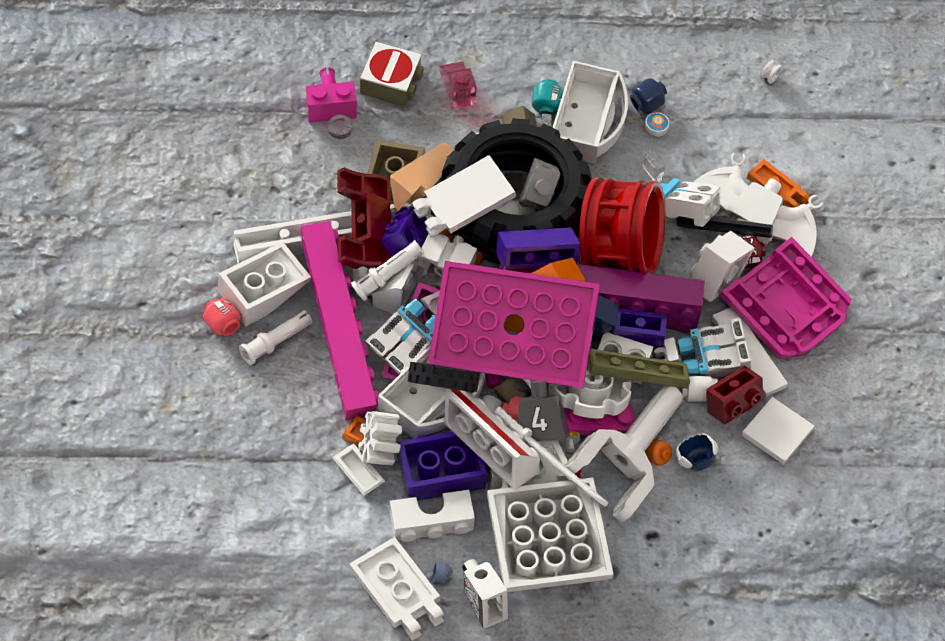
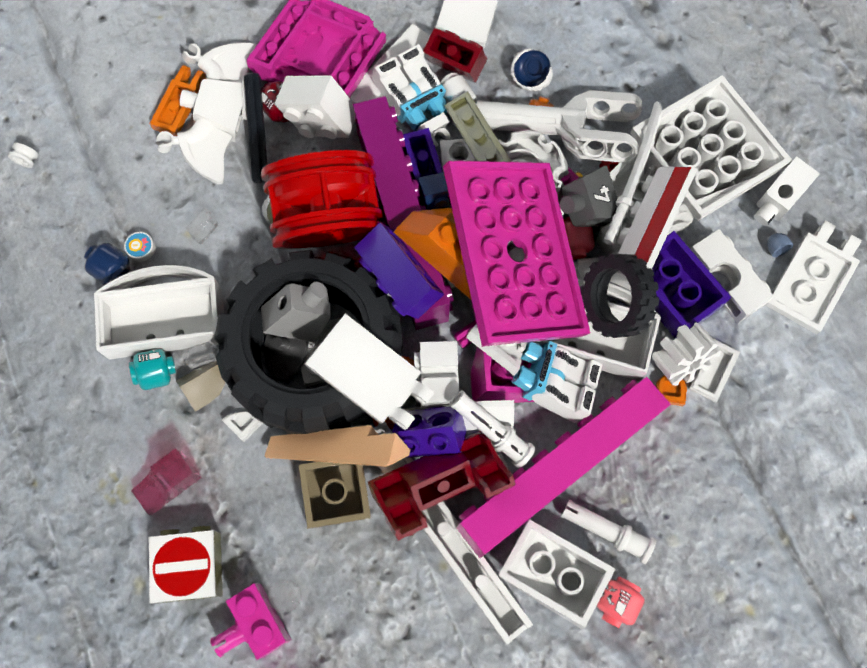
camera: 110 degrees left, 15 degrees up
white hips [660,178,720,227] -> none

